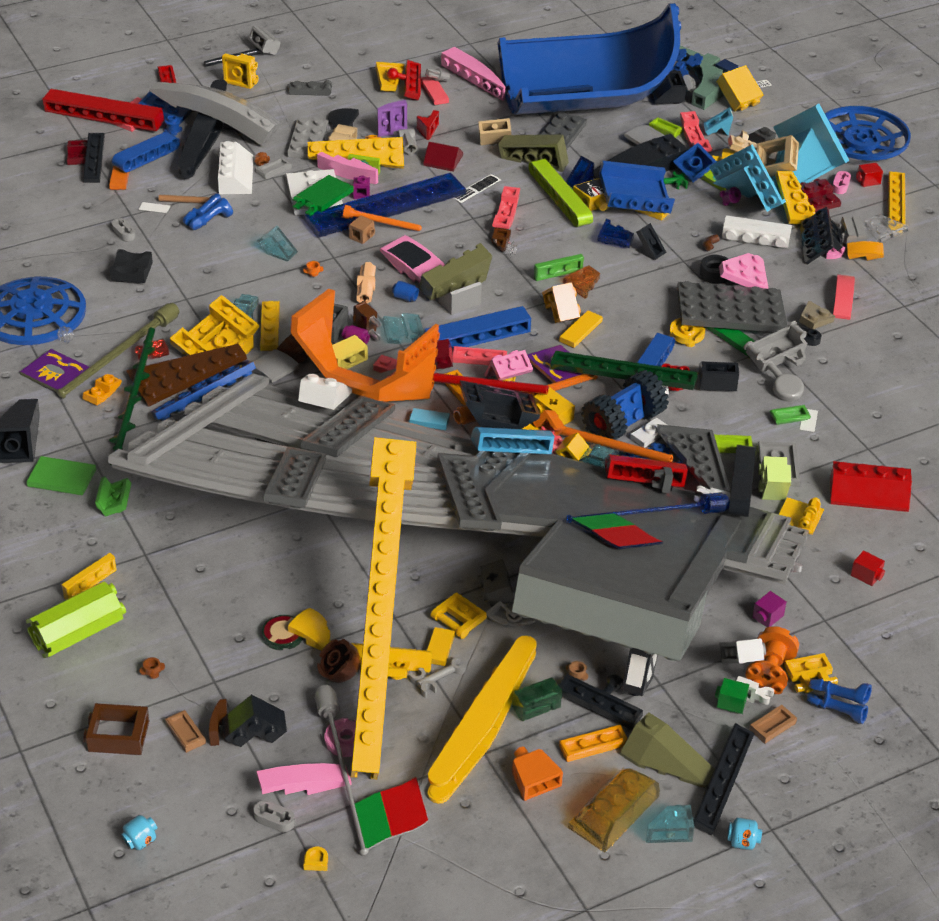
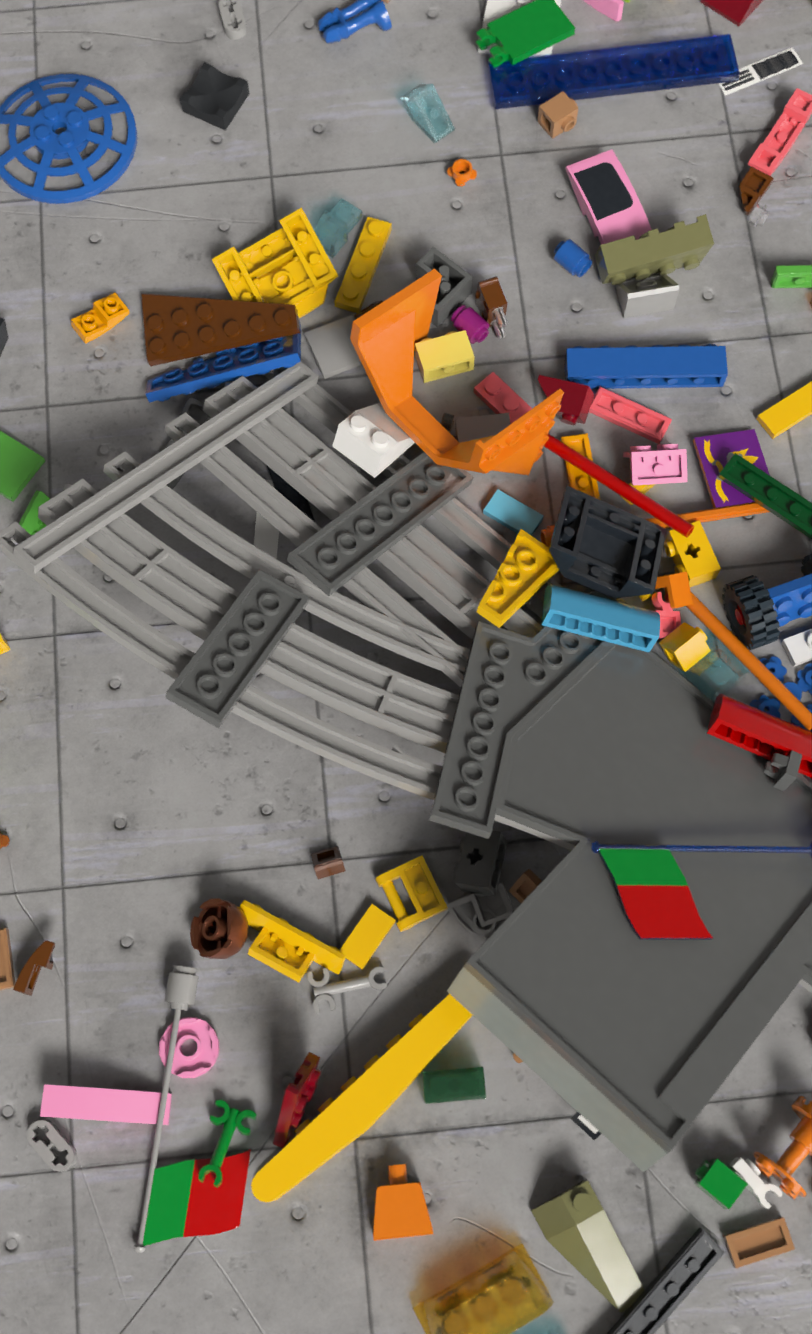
camera: 25 degrees right, 30 degrees up
flag [20,303,180,398] -> none
clear plate [57,326,74,344] -> none
dark green plant [109,327,155,466] -> none
clear red plate [135,339,169,360] -> none
black brick [222,694,287,747] -> none
tile [262,615,303,650] -> none
yellow brick [288,608,330,651] -> none
yellow tile [303,846,328,871] -> none
orange piece [342,205,422,231] -> none
yellow piece [350,437,417,780] -> none
magenta brick [353,176,370,199] -> none
light nougat piece [357,262,376,304] -> none
clear light blue slope [382,313,424,344] -> none
brick [542,283,581,323] -> none
black plate [556,674,643,730] -> none
light orange tile [559,725,628,762] -> none
brick [719,638,766,663] -> none
none -> green bar [198,1100,257,1188]
none -> dark red wing [272,1052,321,1149]
none -> reddish brown slope [311,846,345,879]
none -> yellow wing [477,529,559,628]

